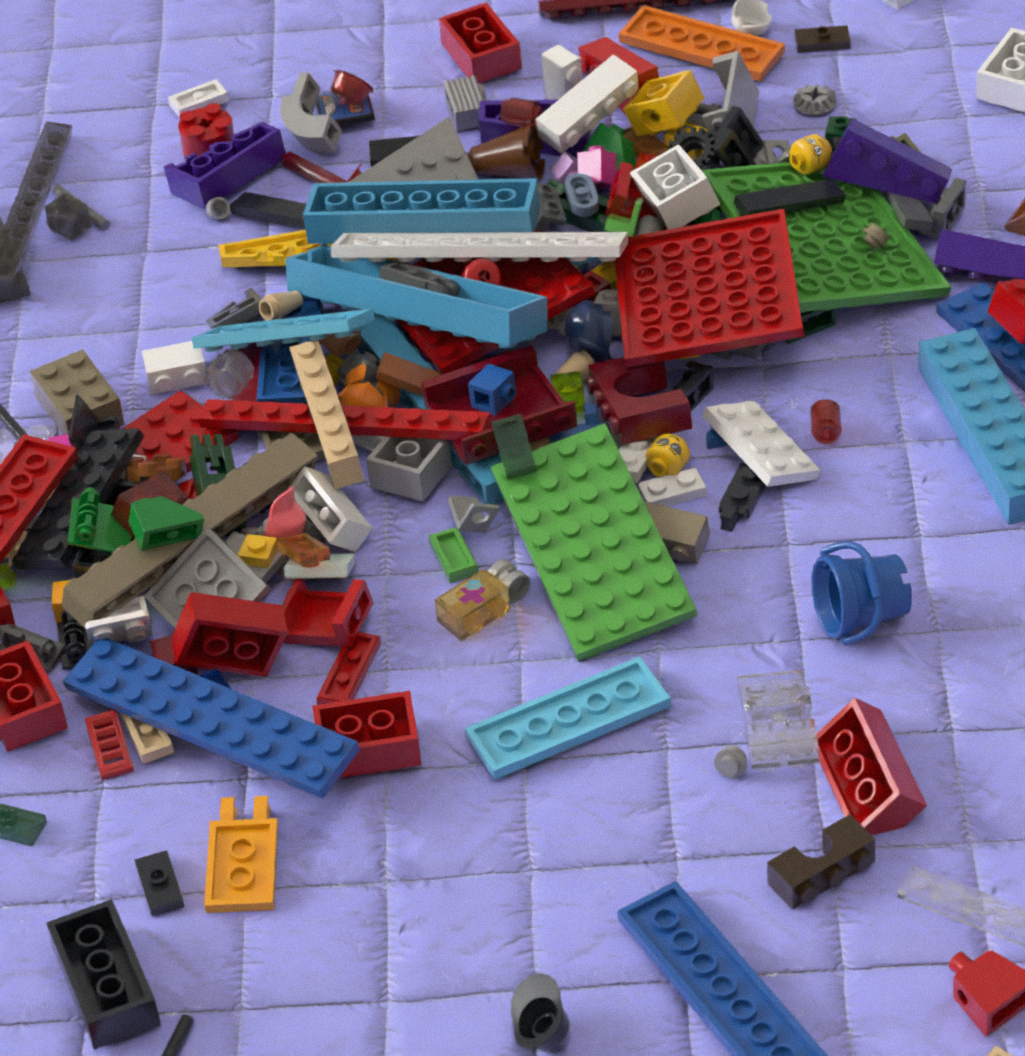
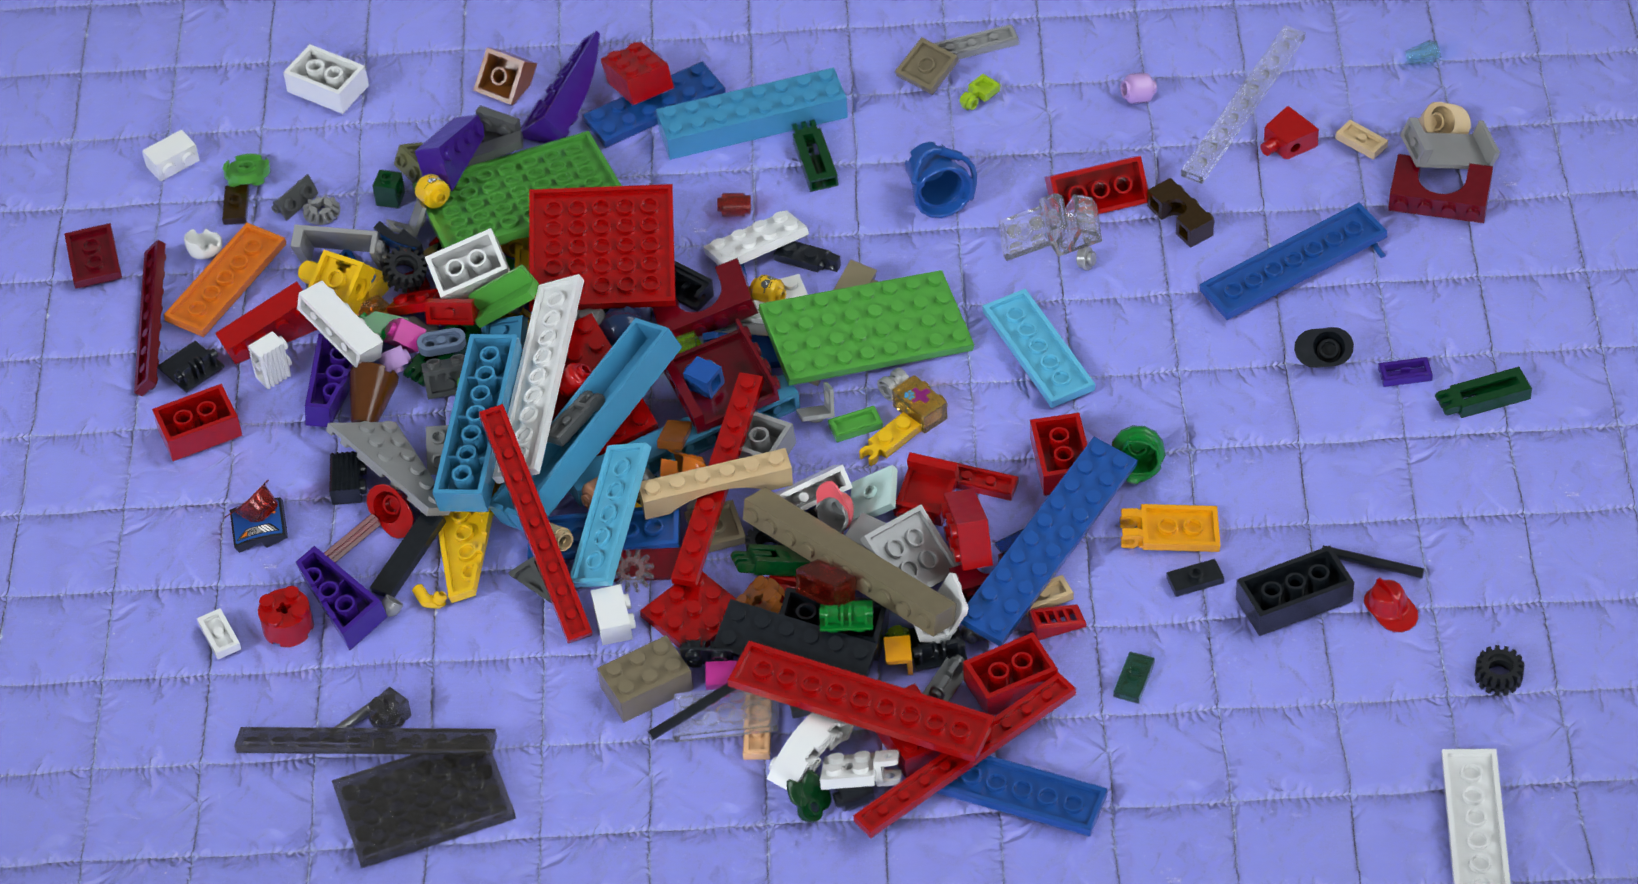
camera: 90 degrees left, 5 degrees up
green slope [129,496,204,551] -> none
yellow plate [238,534,278,568] -> none
clear orange plate [277,533,330,568] -> none
light grey arch [280,72,343,153] -> none
light grey brick [444,75,489,132] -> none
clear green plate [491,414,537,480] -> none
clear red brick [500,98,543,127] -> none
black tile [733,179,846,216] -> none
dark tan plate [862,223,890,249] -> none
none -> black hinge [157,340,225,393]
none -> bright green plate [223,154,270,187]
none -> dark grey hinge [271,174,318,221]
none -> yellow arm [412,584,447,609]
none -> red plate [479,404,592,644]
none -> dark green hinge [792,119,839,192]
none -> yellow plate [859,412,921,466]
none -> green helmet [1112,425,1166,484]

